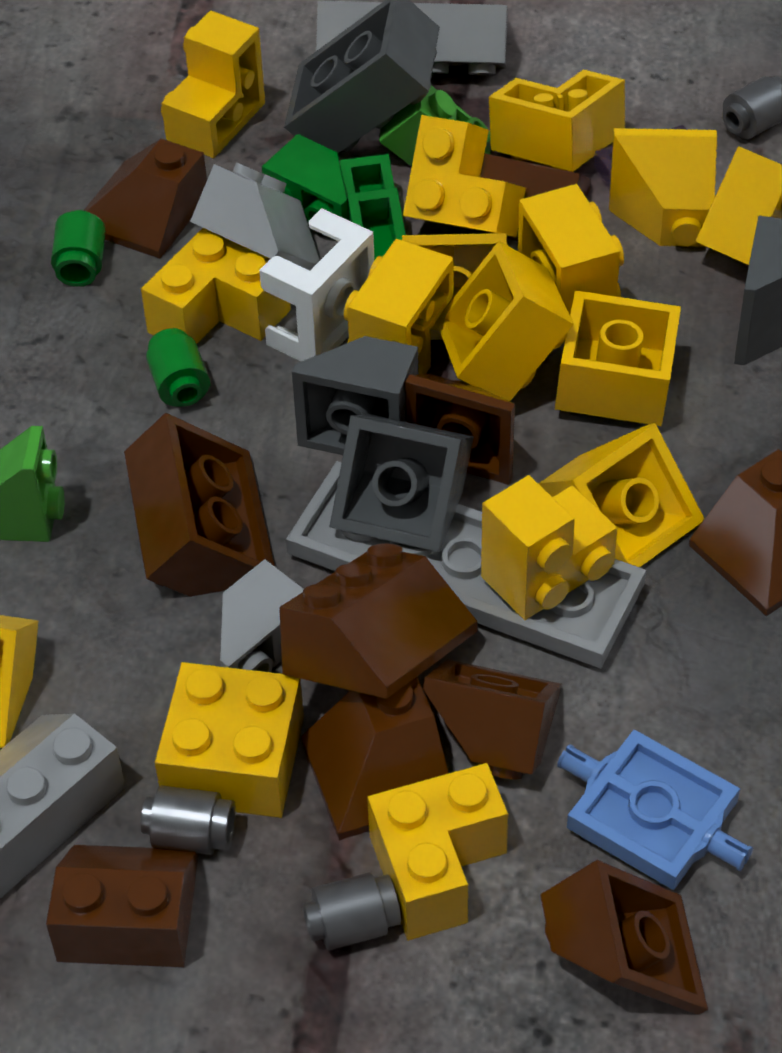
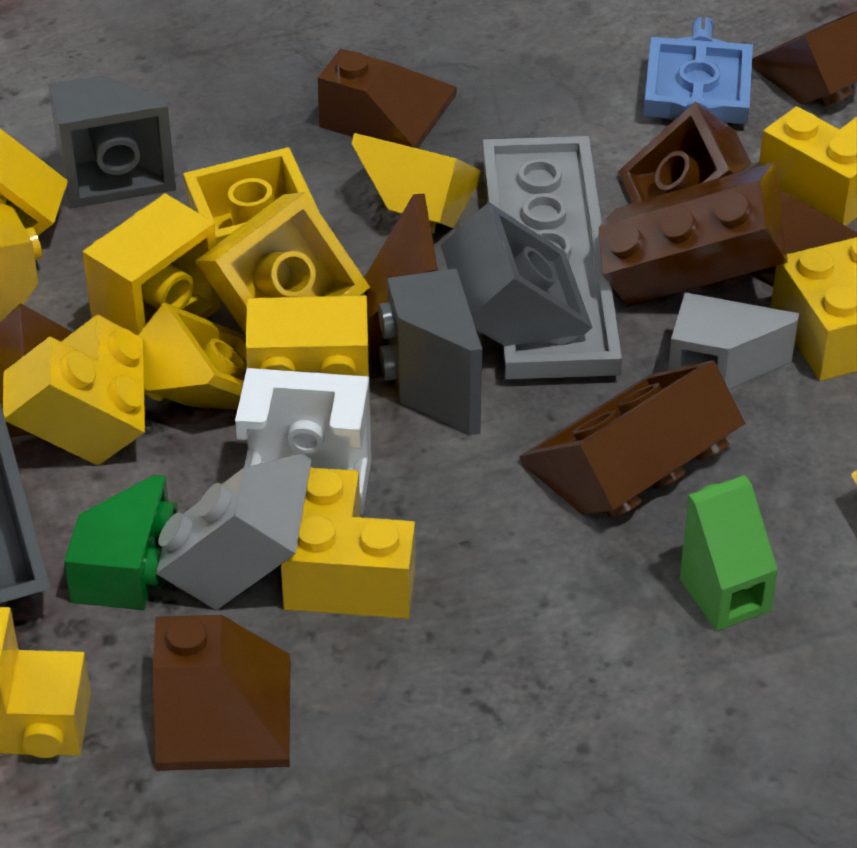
camera: 120 degrees left, 5 degrees down
green brick [51,210,106,287] -> none
green brick [146,328,210,407] -> none
green slope [340,154,406,259] -> none
yellow brick [481,475,618,620] -> none

